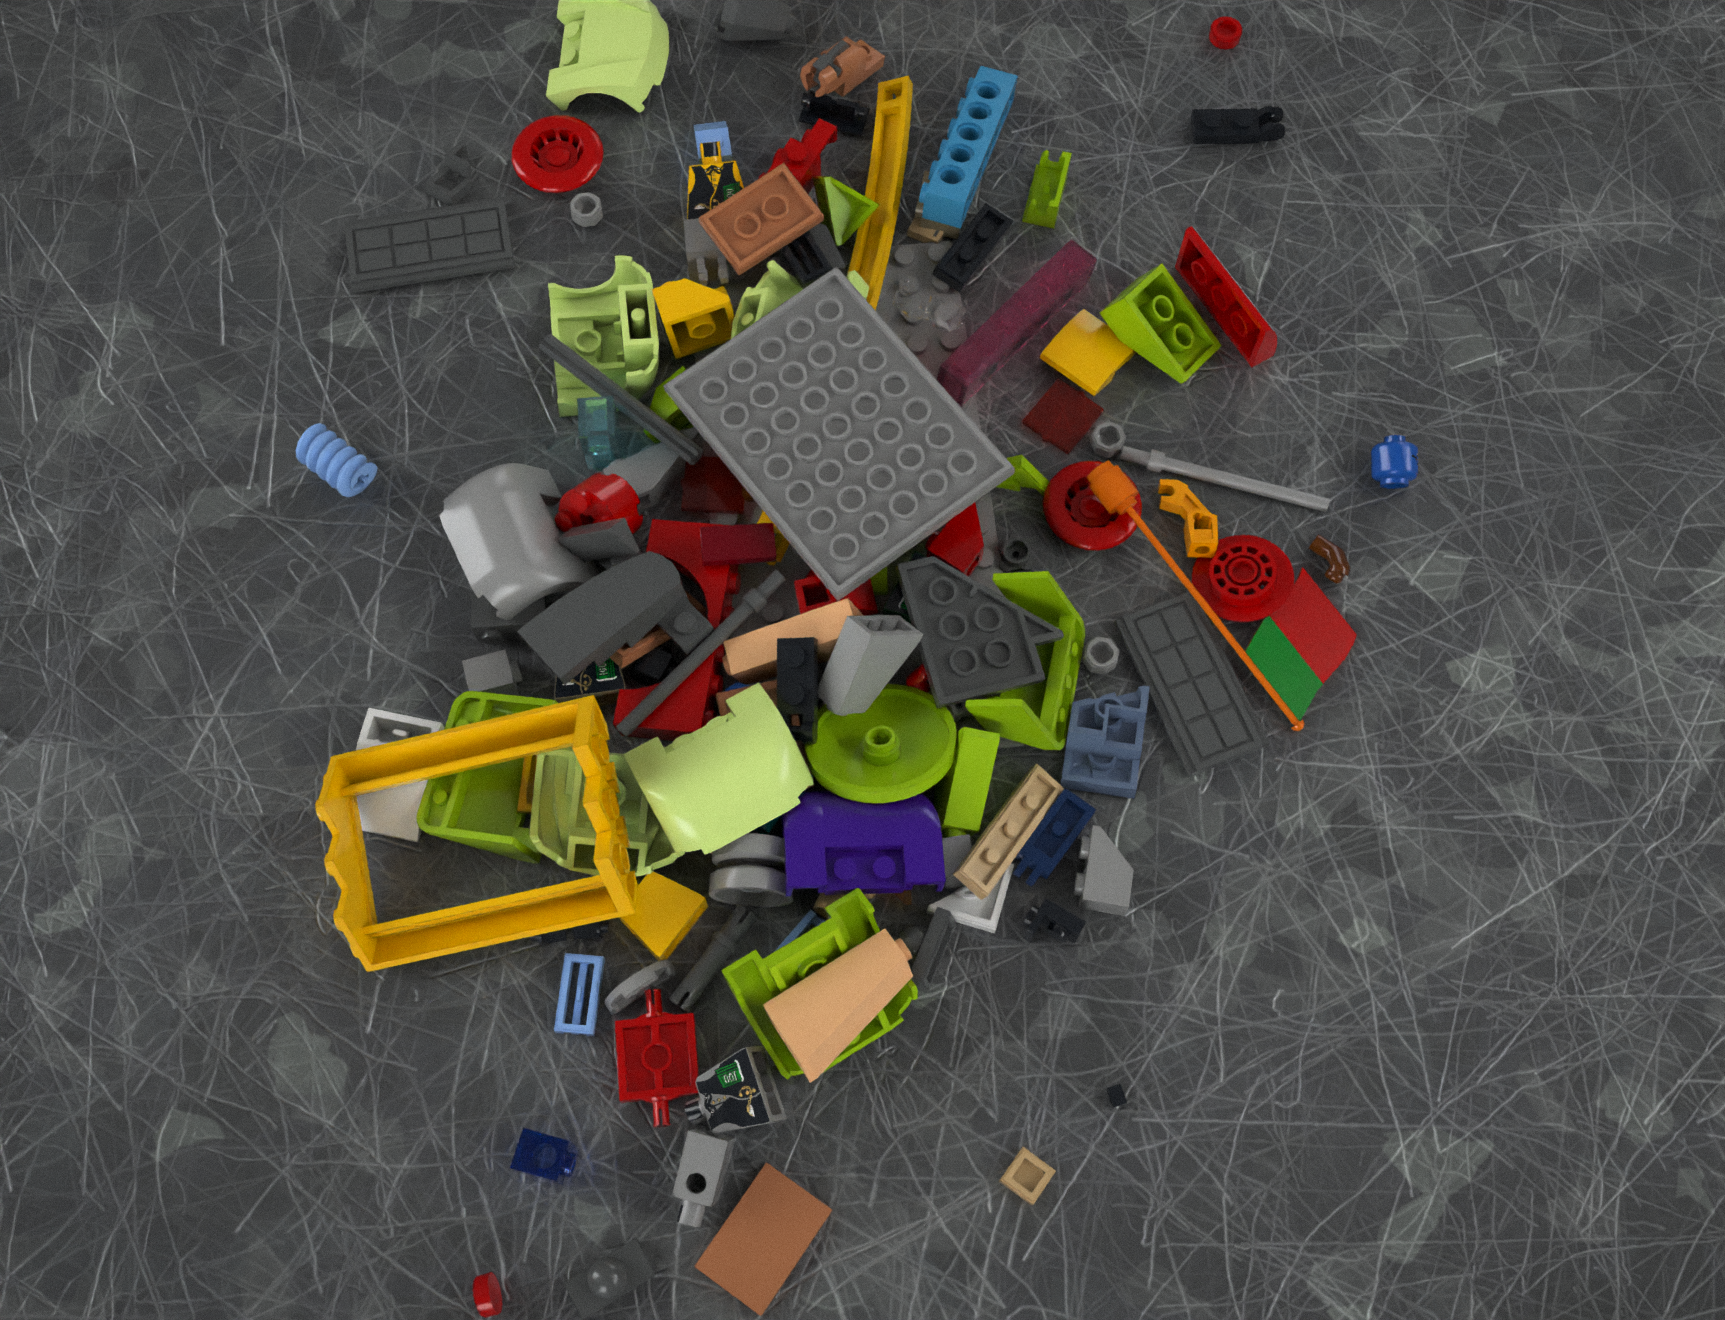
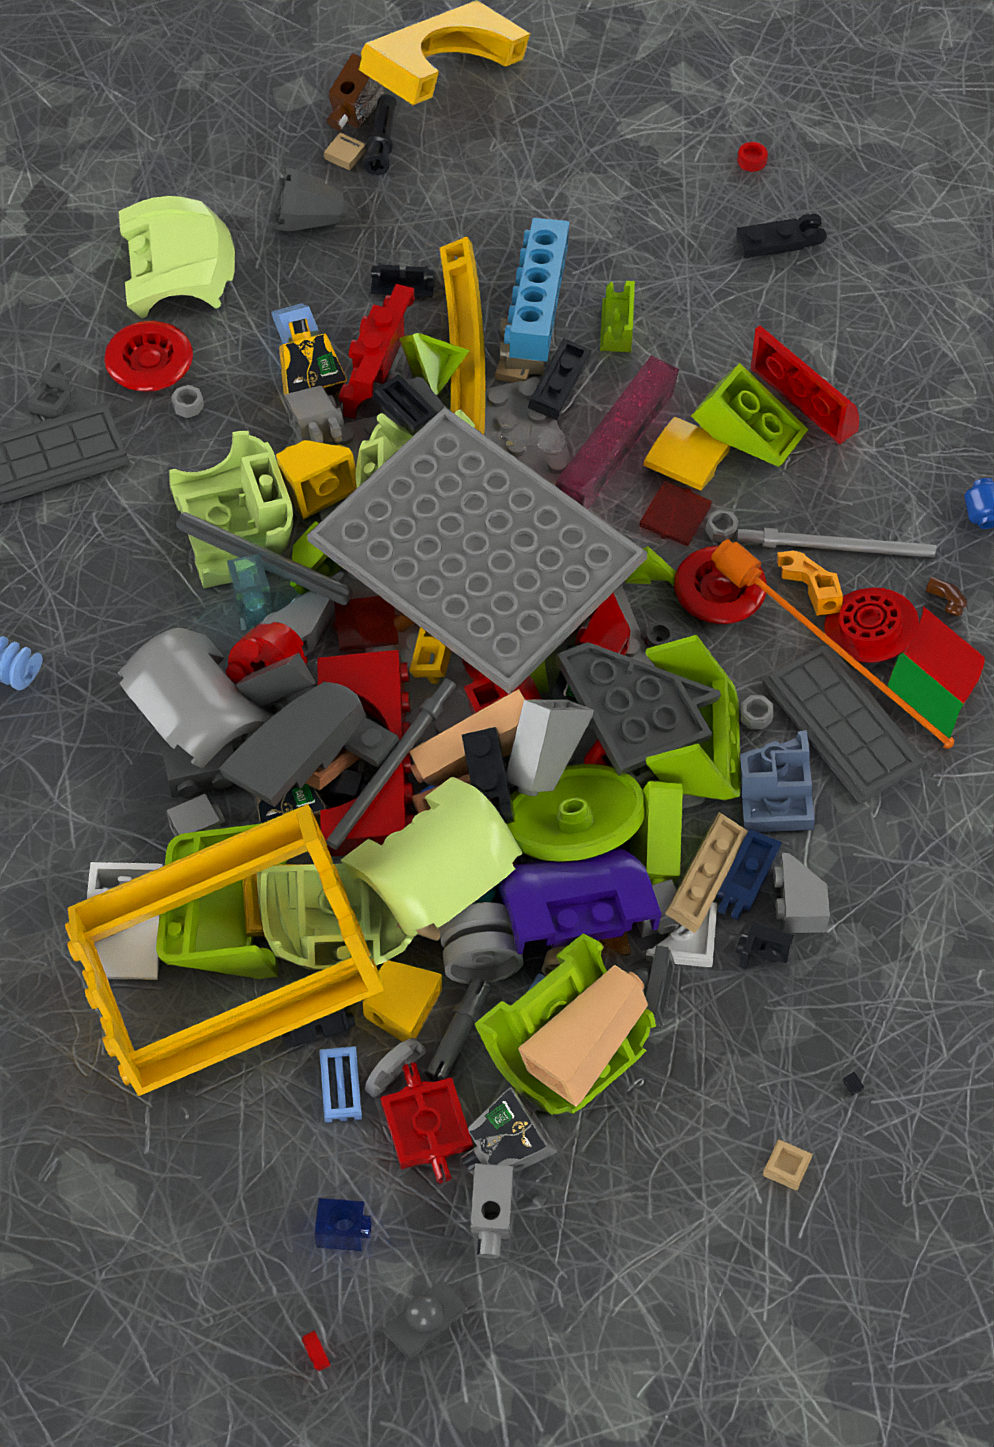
camera: 10 degrees left, 10 degrees down
nougat tile [694,1162,833,1317] -> none
nougat tile [699,163,824,276] -> none
dark red tile [700,523,777,566] -> none
nougat plate [800,36,885,97] -> none

